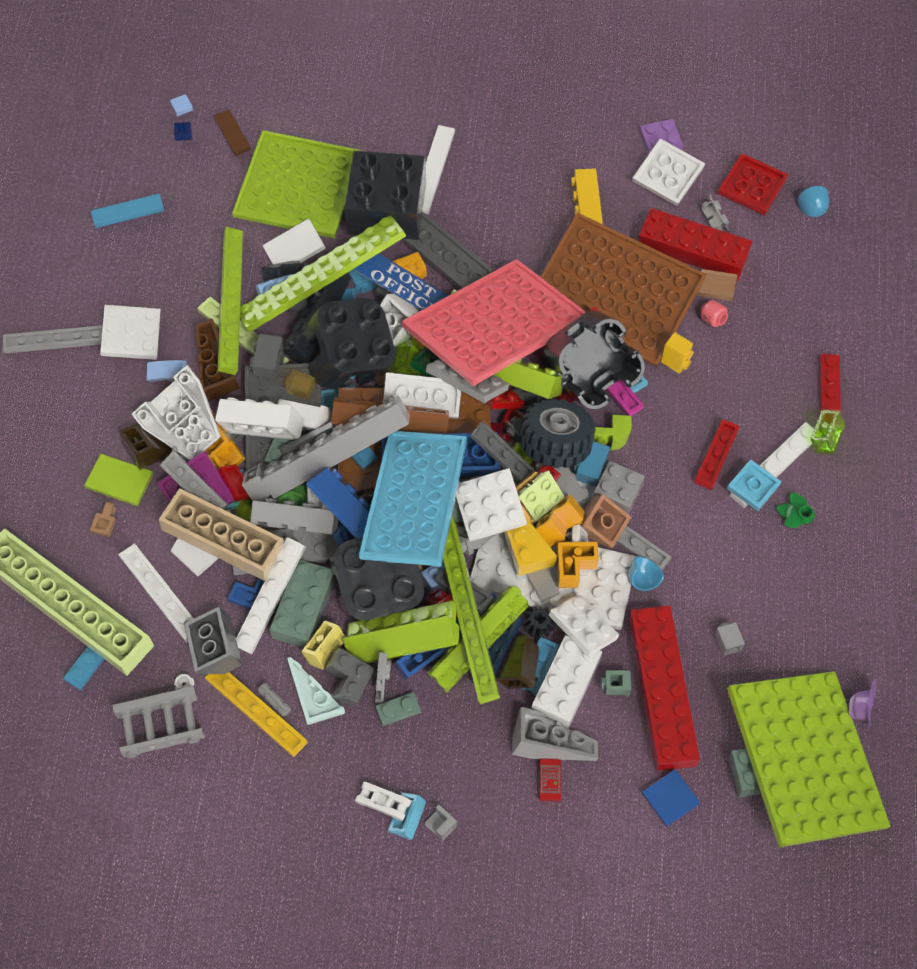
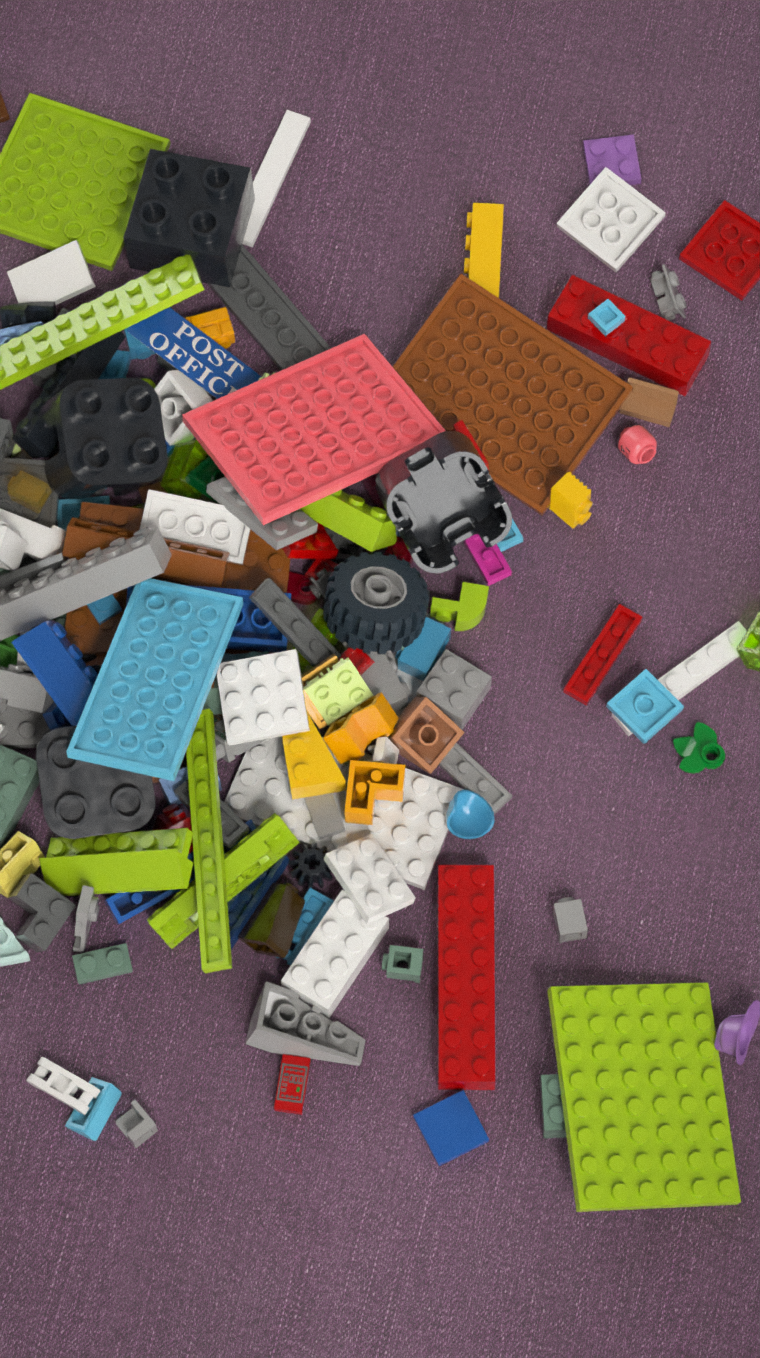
camera: 10 degrees right, 5 degrees up
none -> medium azure plate [588,299,626,336]

